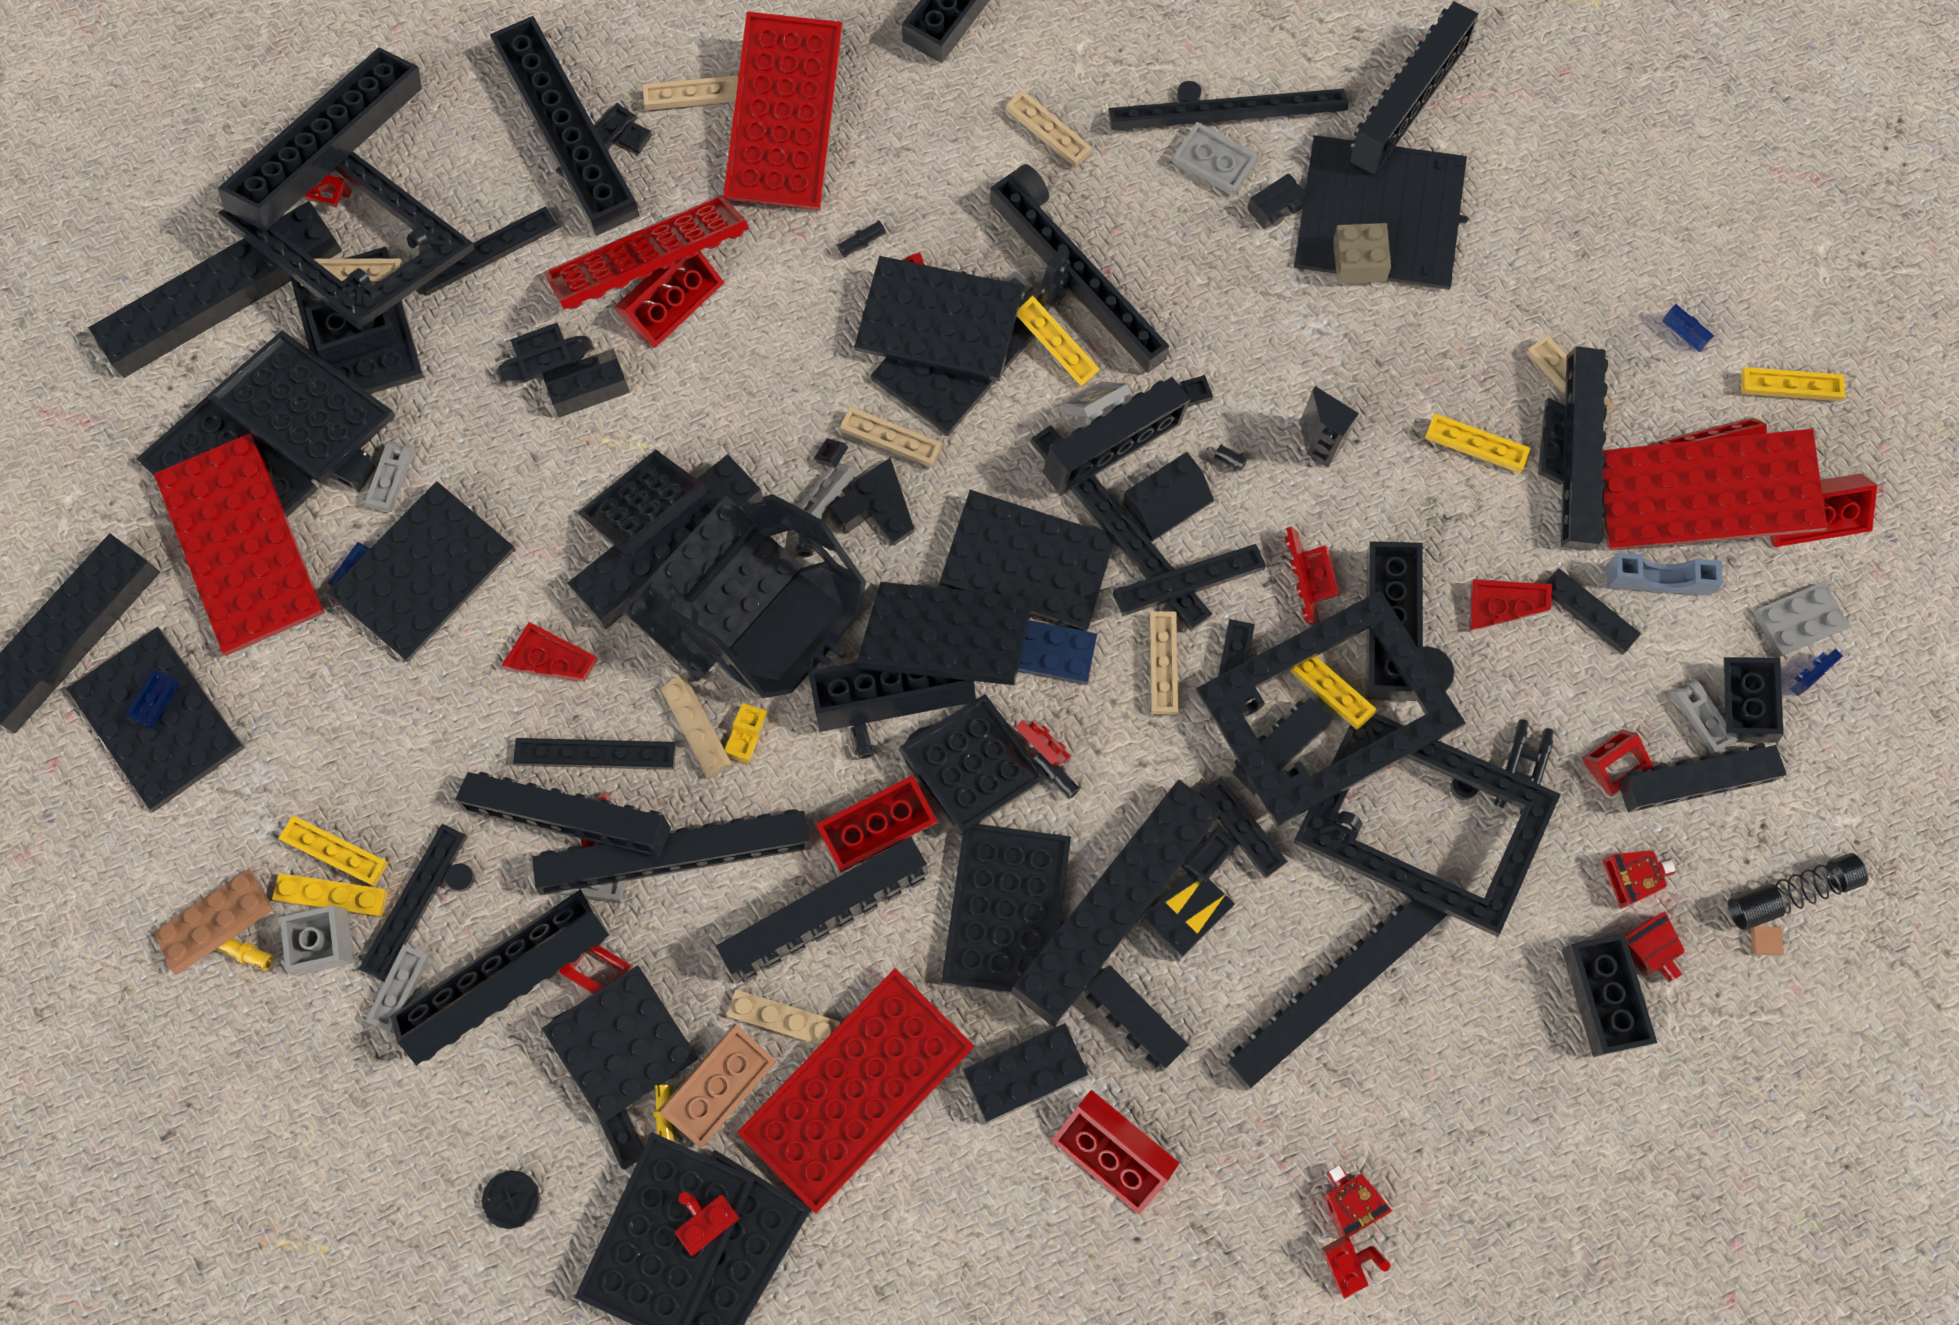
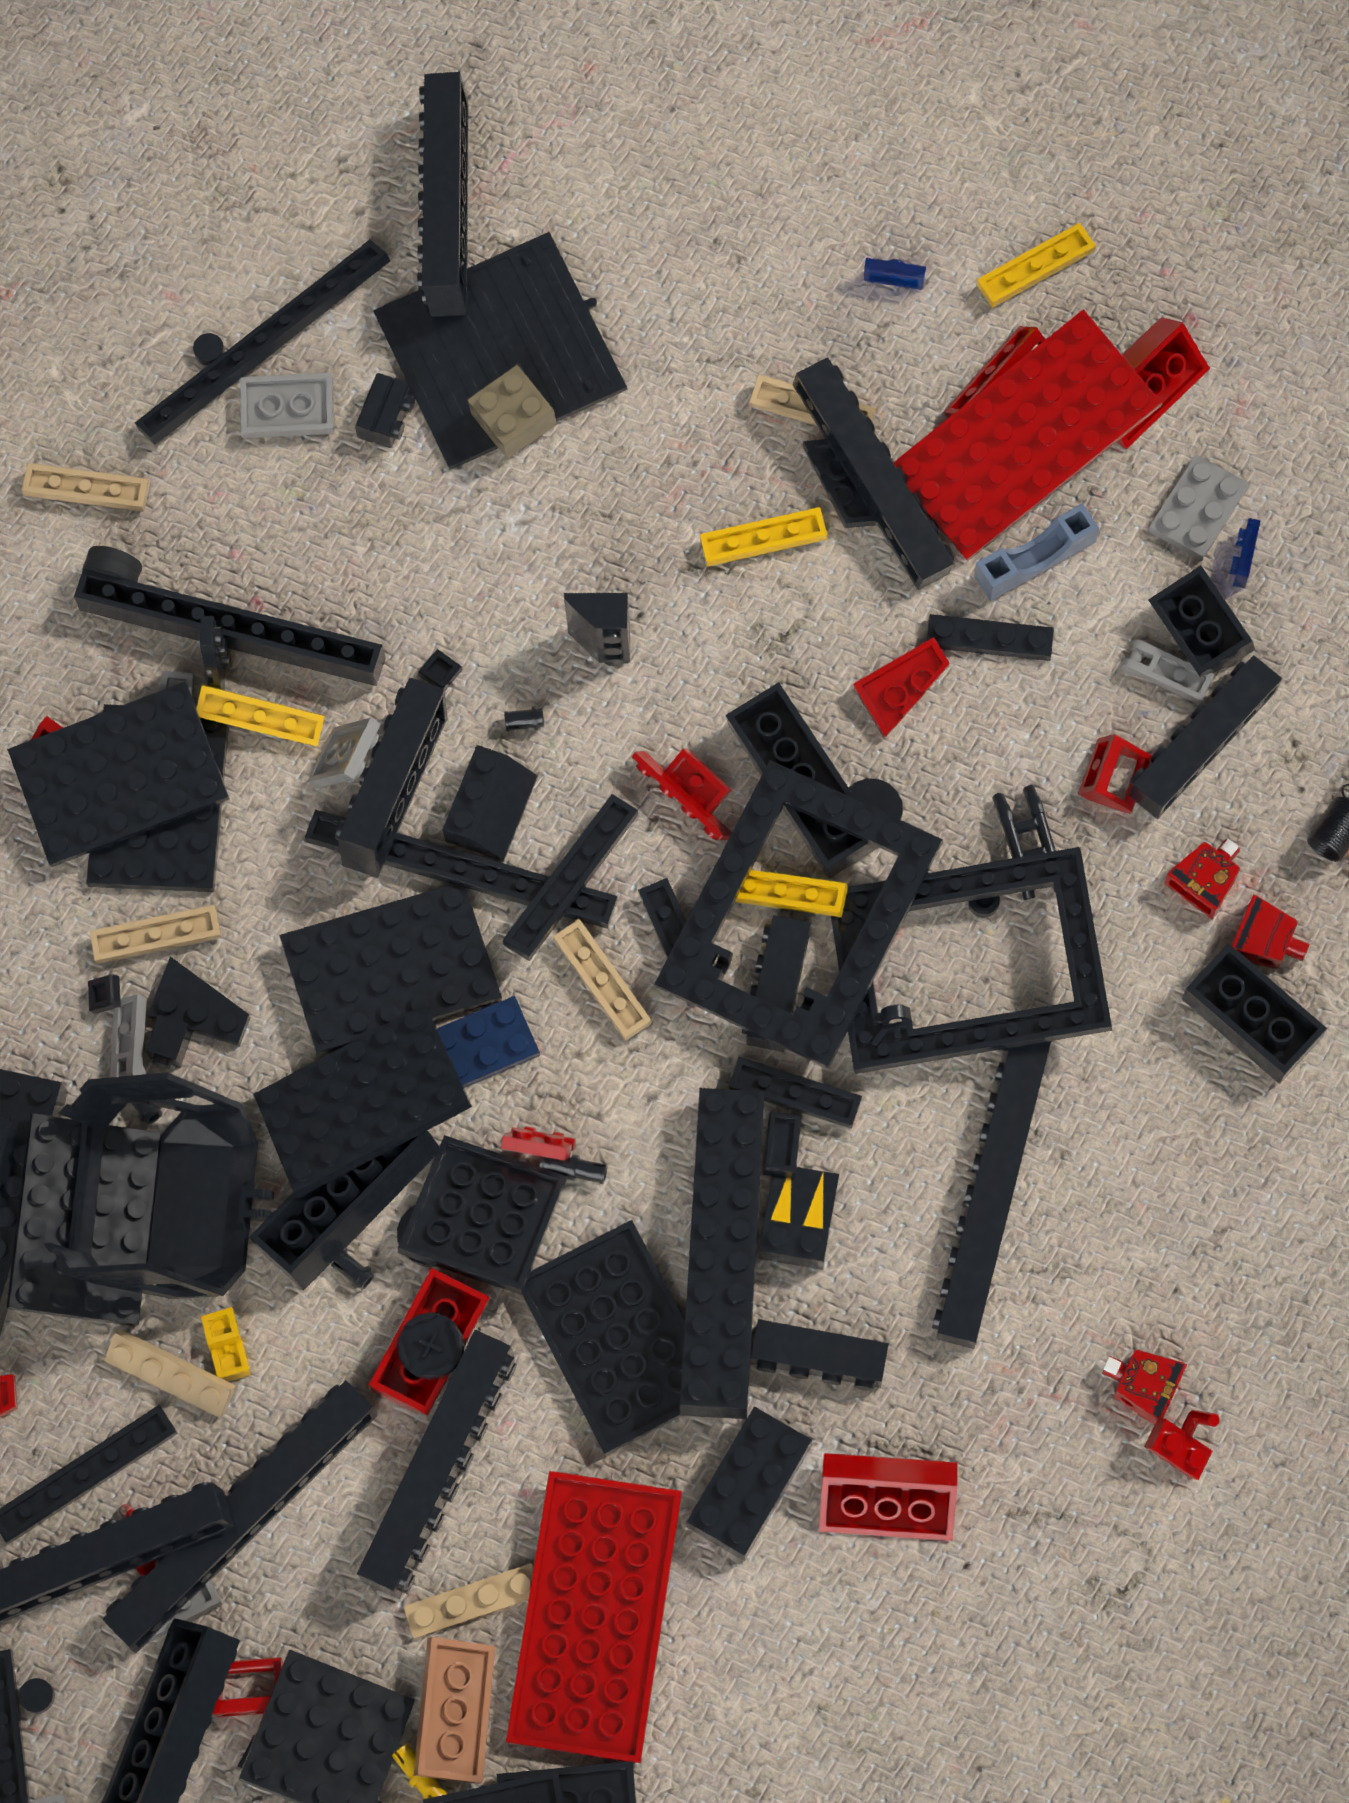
camera: 30 degrees left, 0 degrees up
none -> black tile [397,1312,465,1380]

